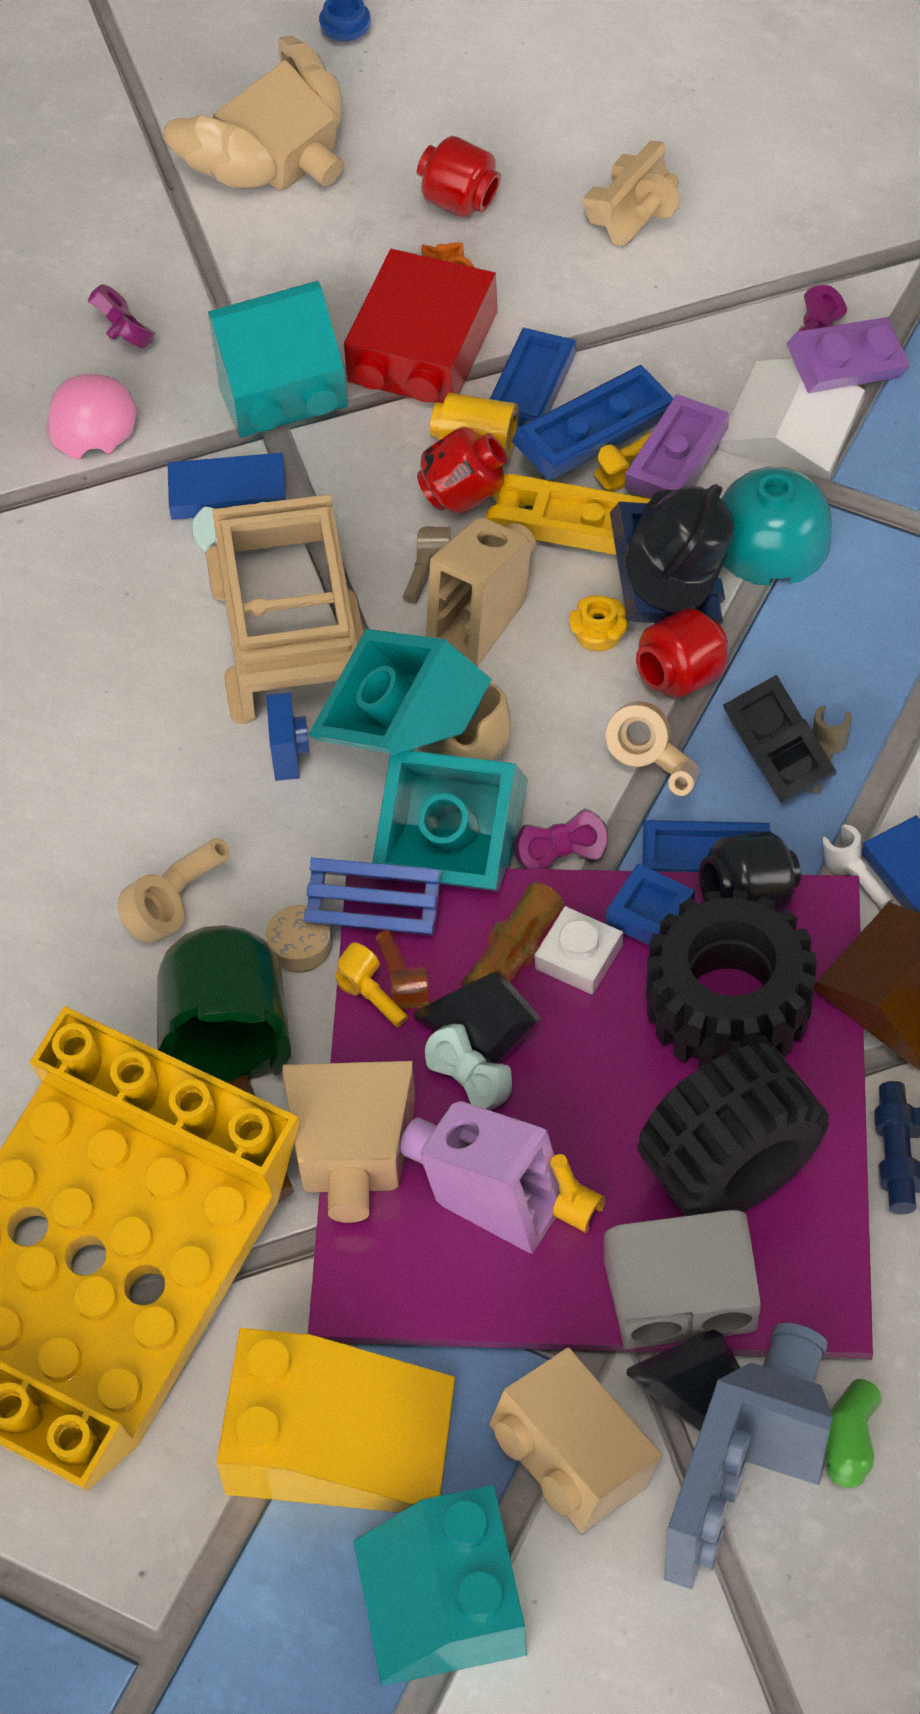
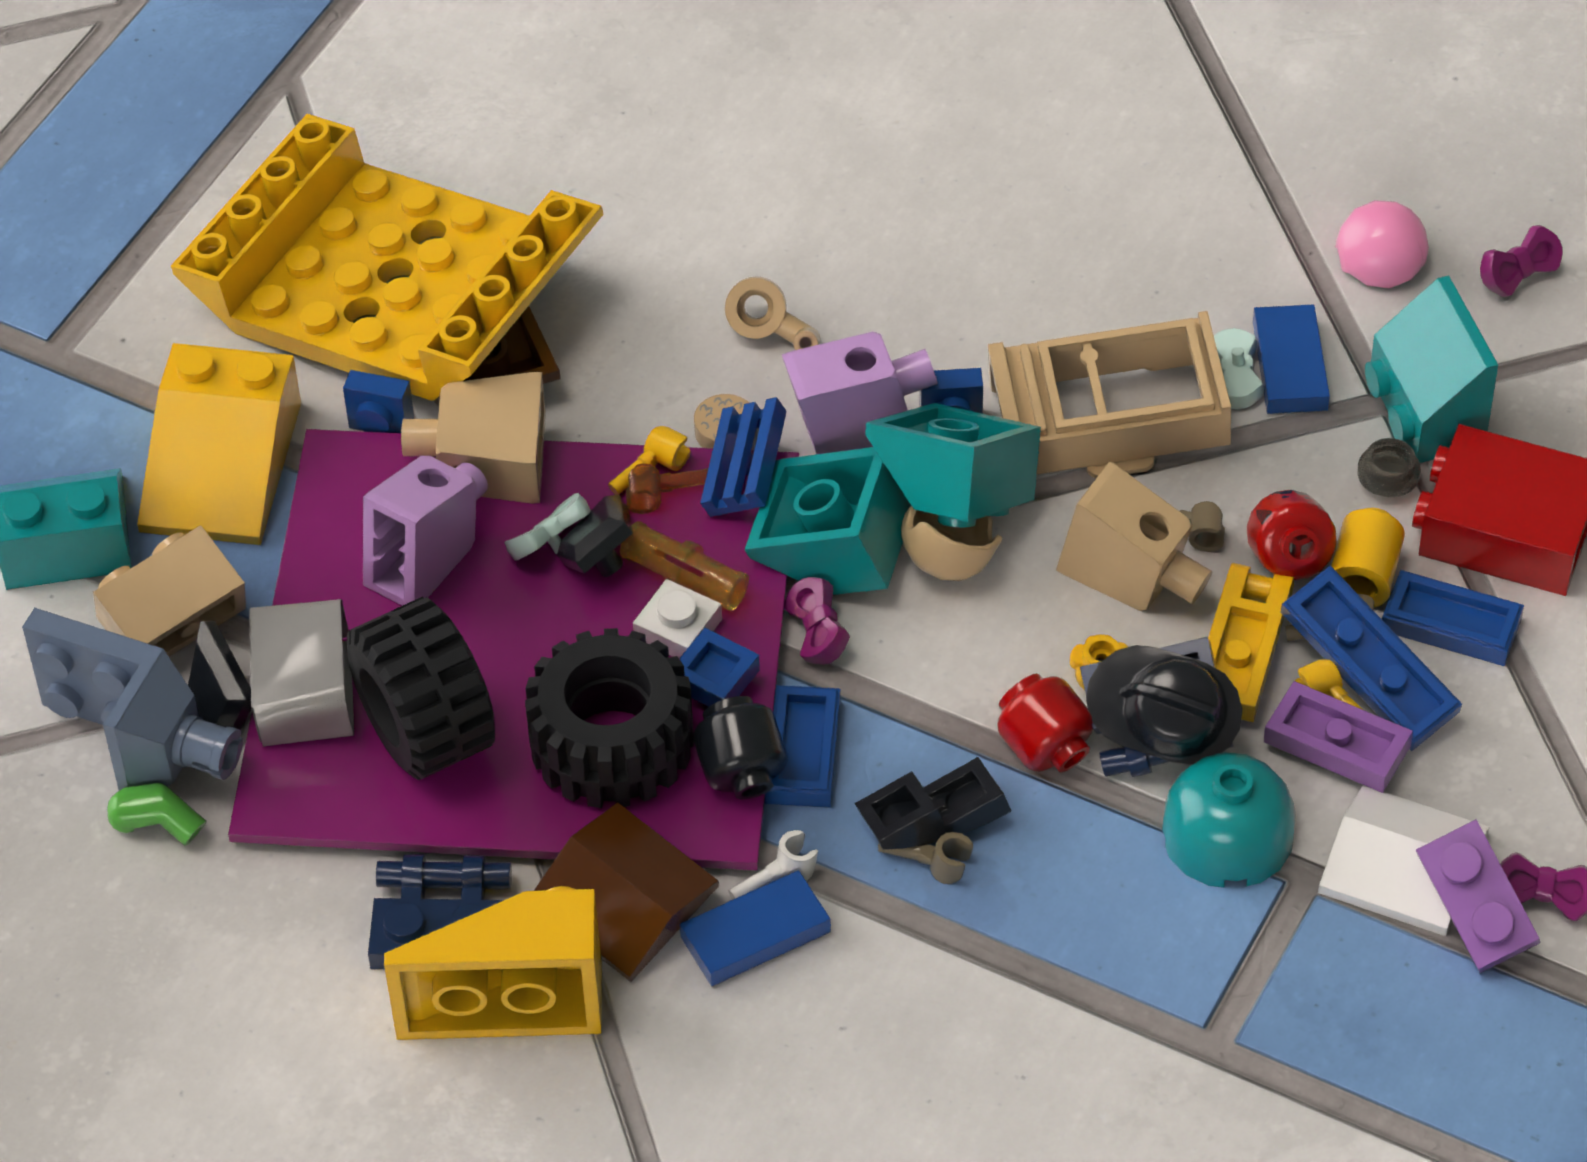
camera: 90 degrees right, 5 degrees down
dark green cylinder [157,925,291,1083] -> none
yellow hand [550,1154,606,1233] -> none
tan plate [606,701,700,796] -> none
none -> blue plate [343,370,415,433]
none -> lavender torso [782,332,938,454]
none -> clear smoke plate [1357,438,1421,497]

